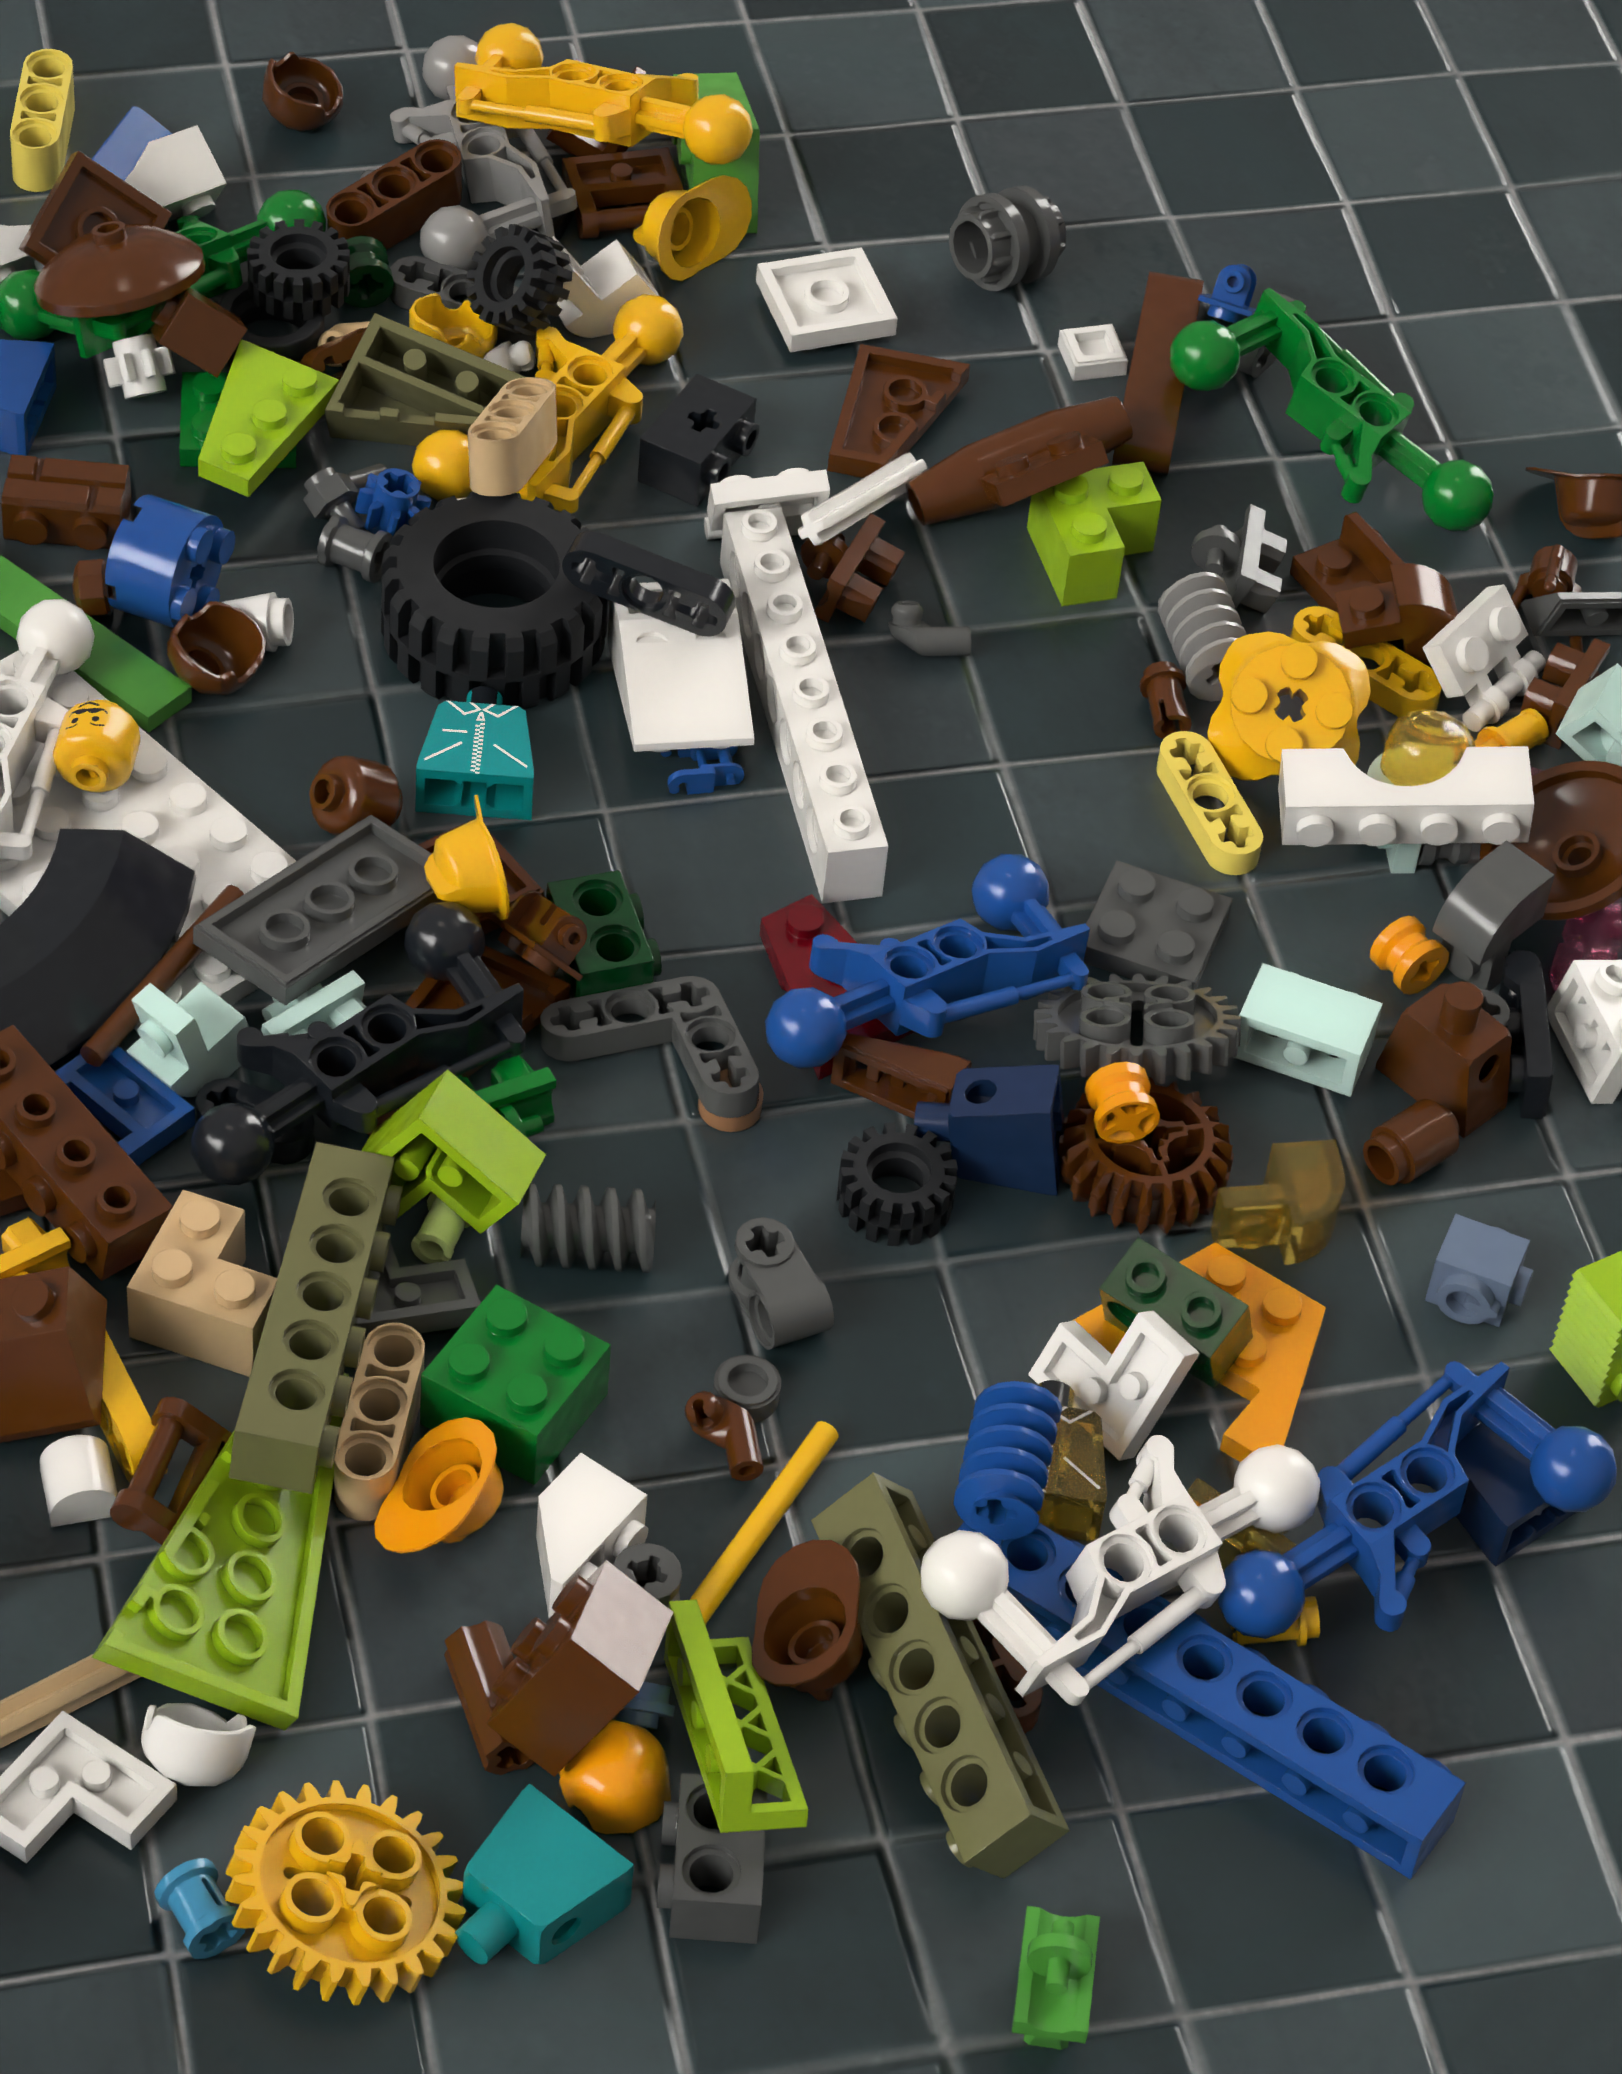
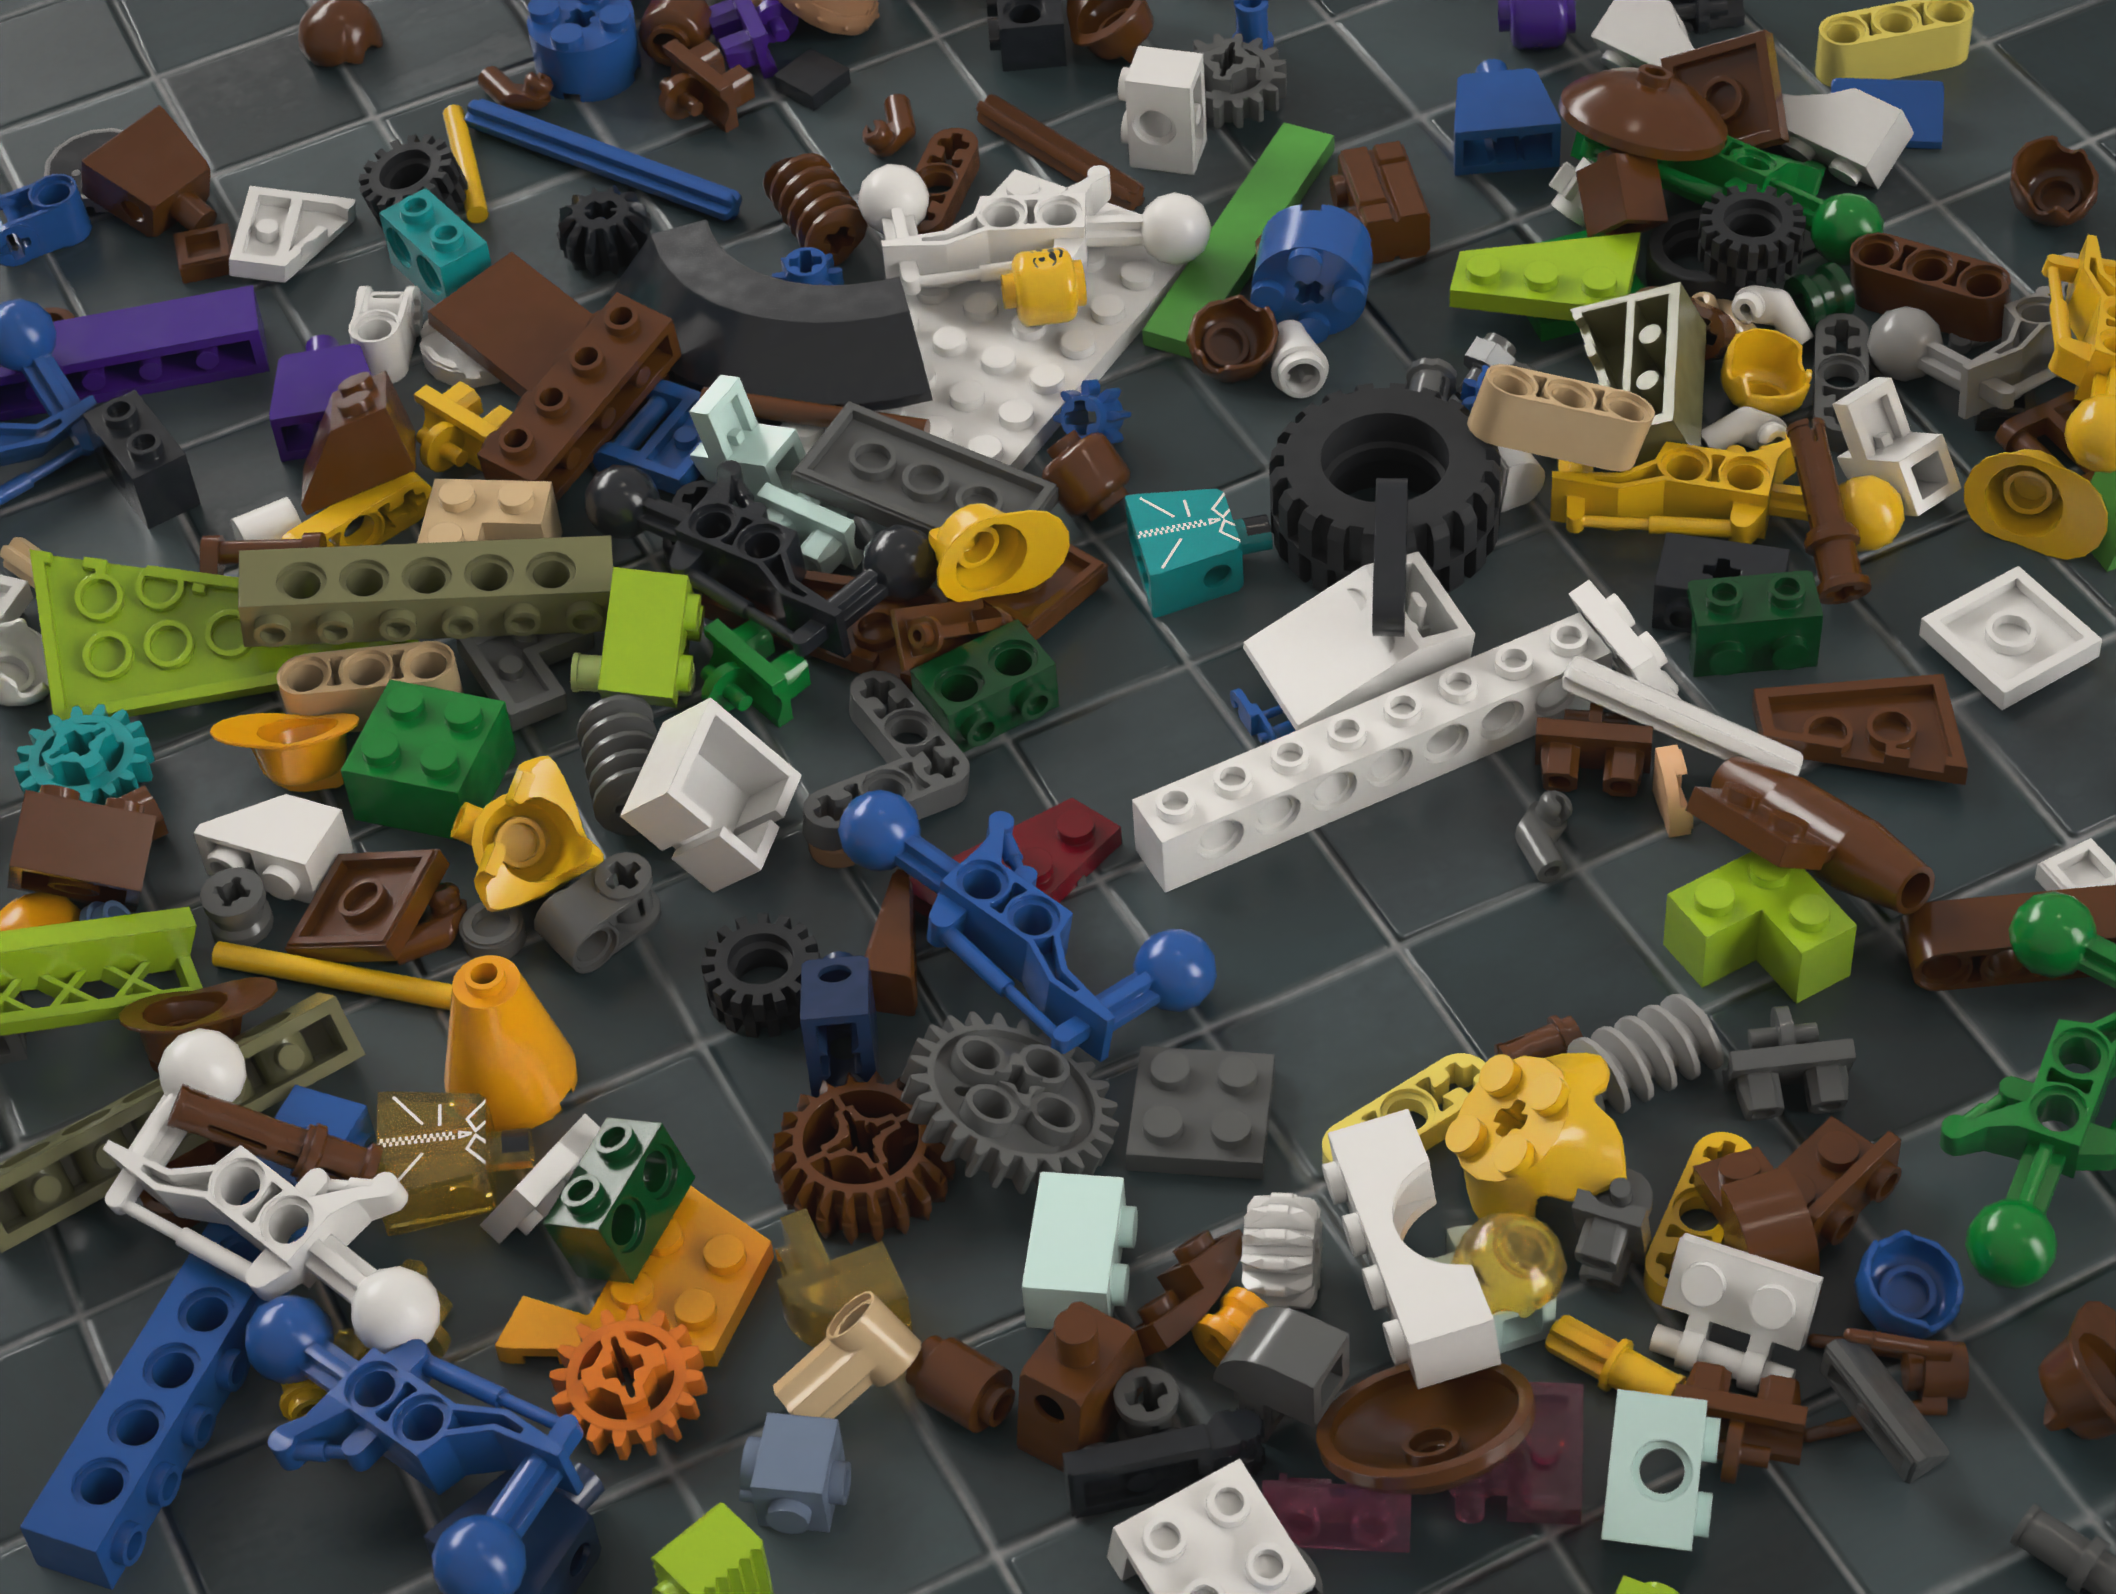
camera: 85 degrees right, 0 degrees up
black tyre [466,224,572,335] -> none
blue piece [953,1381,1062,1540] -> none
light orange wheel [1085,1062,1160,1144] -> none
none -> teal gear [14,704,155,805]
none -> reddish brown pin [166,1084,383,1182]
none -> reddish brown plate [285,849,450,963]
none -> light orange cone [444,955,578,1134]
none -> yellow piece [451,756,604,912]
none -> orange gear [549,1305,708,1460]
none -> white piece [620,697,802,893]
none -> tan piece [773,1291,921,1419]
none -> blue gear [1053,379,1131,444]
none -> reddish brown slope [1132,1229,1243,1357]
none -> white gear [1241,1192,1323,1309]
none -> dark grey hips [1572,1168,1654,1294]
none -> light nougat tile [1652,744,1693,838]
none -> dark green bracket [1687,570,1823,677]
none -> white arm [1732,285,1814,344]
none -> reddish brown pin [1786,417,1872,605]
none -> blue hair [1854,1230,1964,1339]

